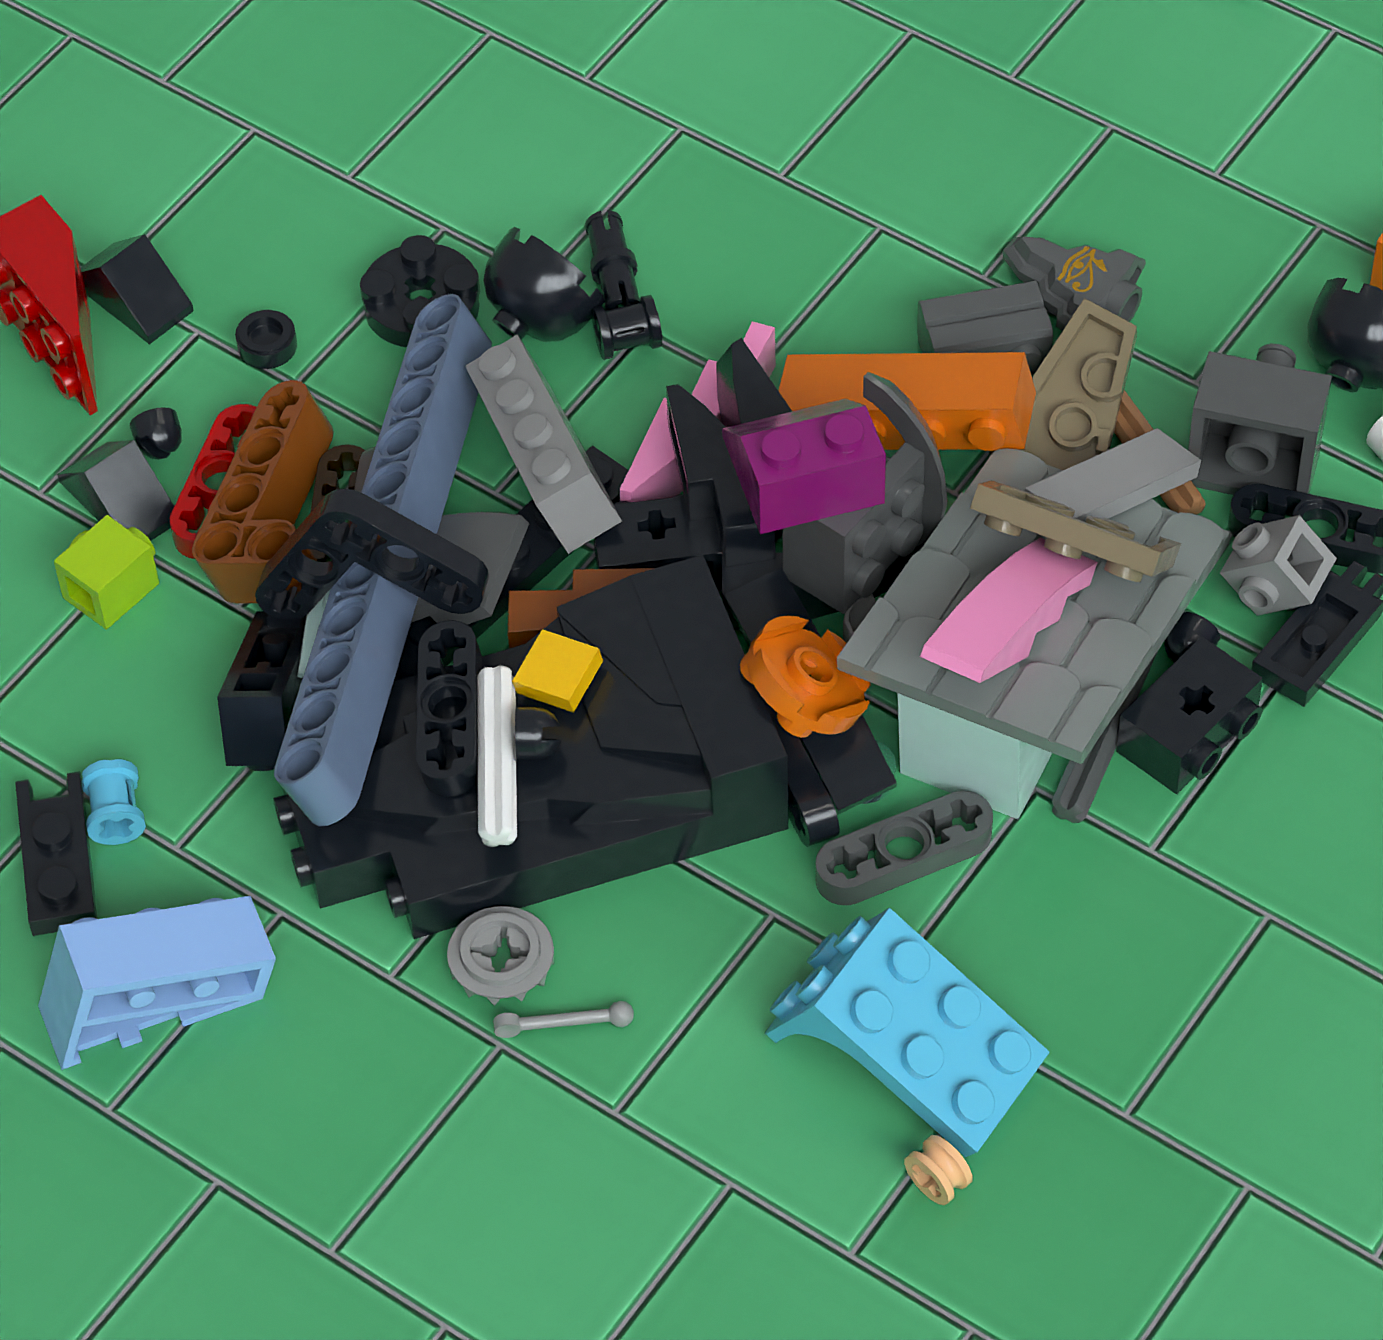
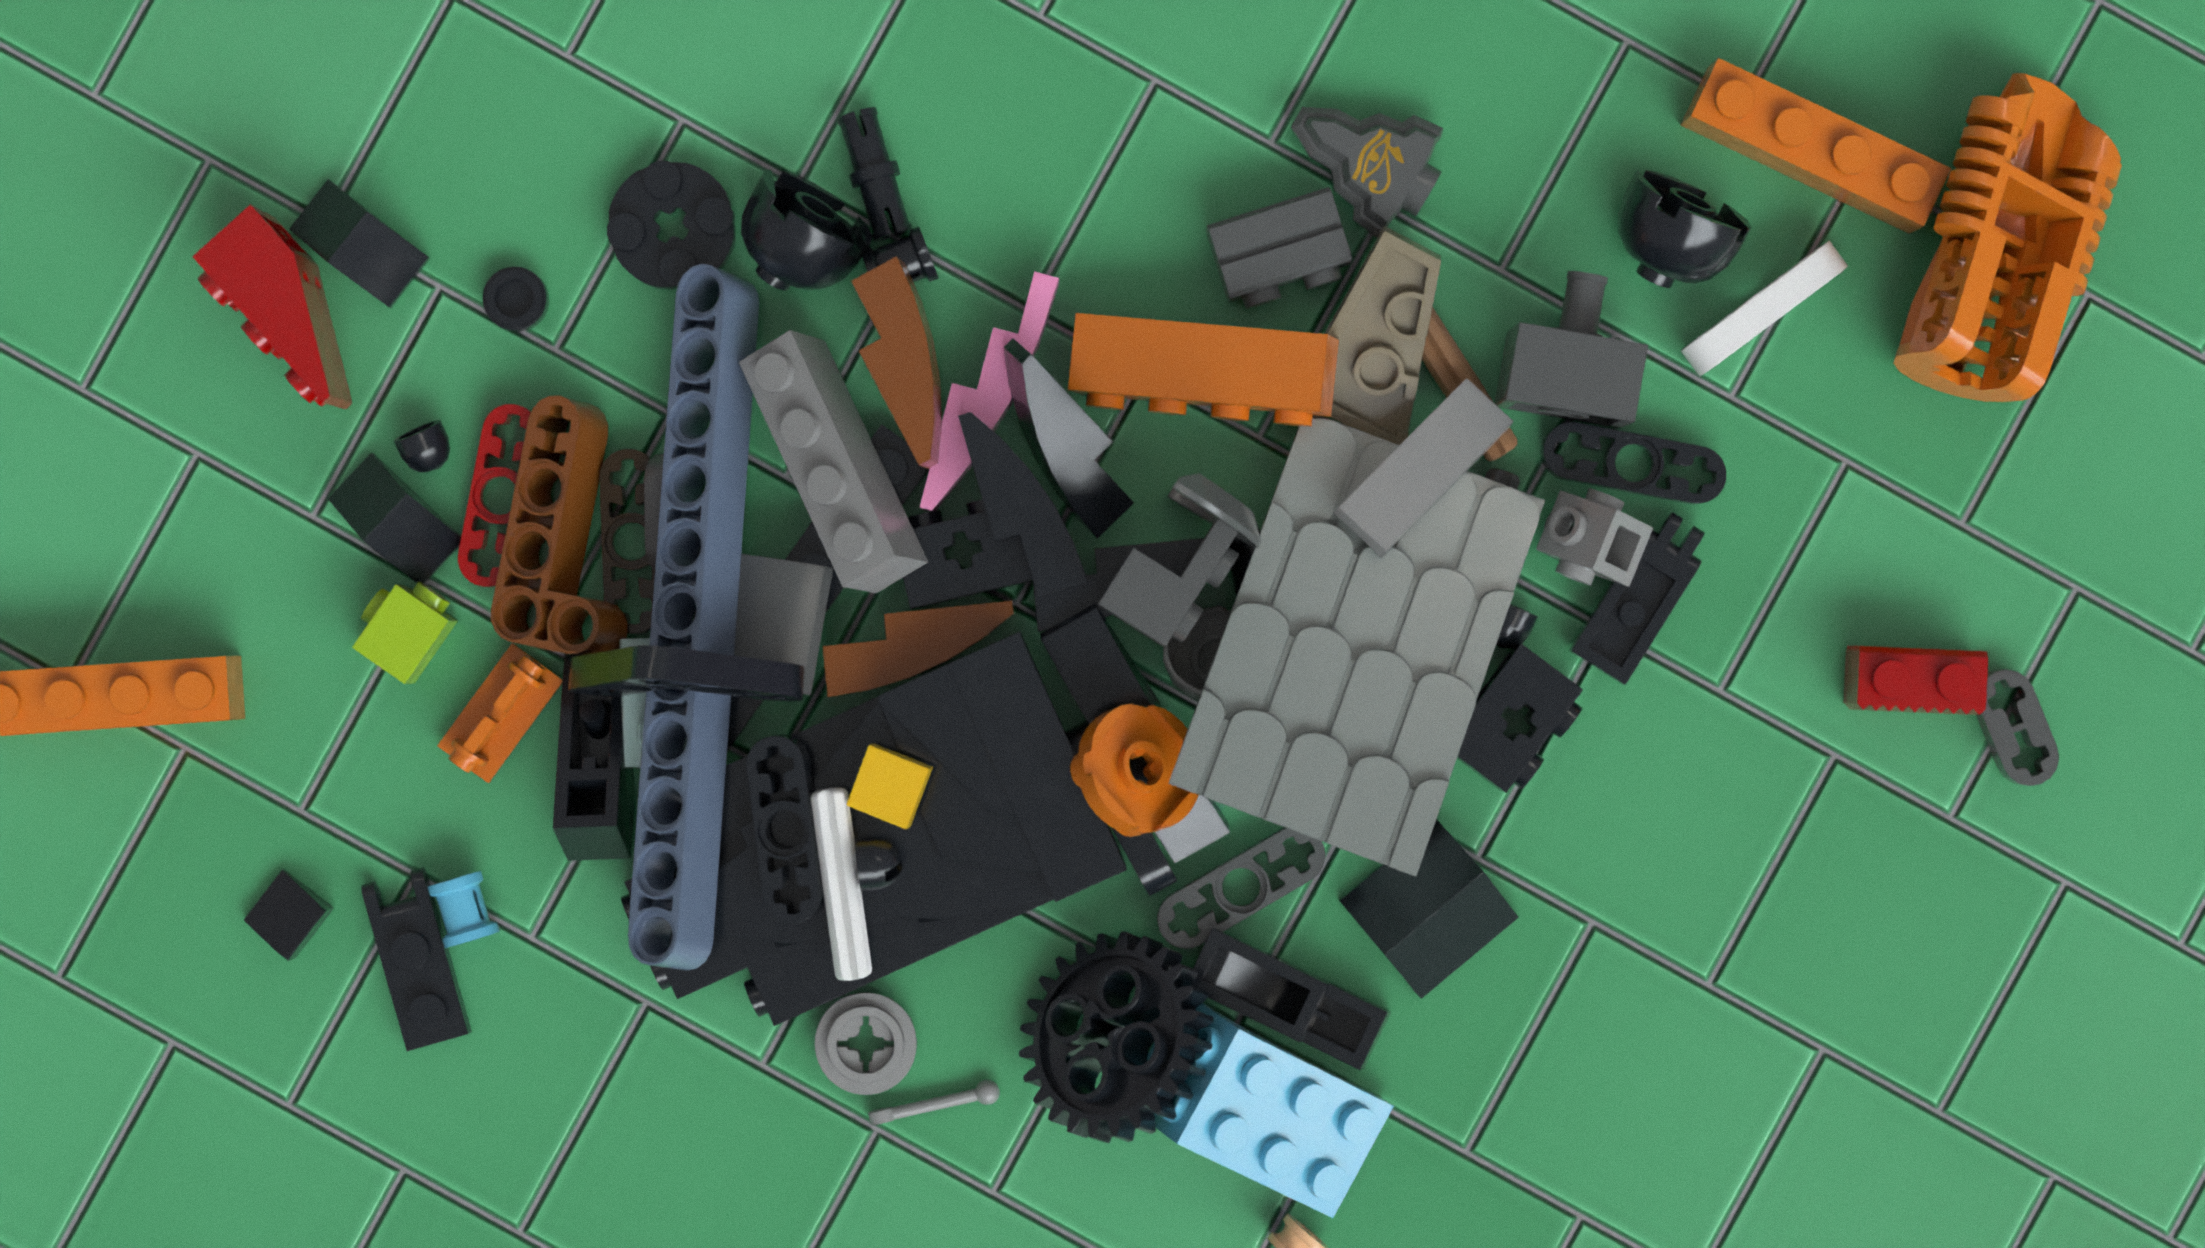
camera: 10 degrees left, 35 degrees up
light blue wedge [38,896,276,1070] -> none
magenta slope [722,399,886,534] -> none
bright pink slope [920,538,1098,683] -> none
dark tan wing [970,480,1182,582] -> none
none -> orange hinge [437,643,563,783]
none -> dark orange slope [851,256,942,469]
none -> black gear [1019,931,1214,1143]
none -> black slope [1191,928,1391,1070]
none -> black slope [1339,819,1519,999]

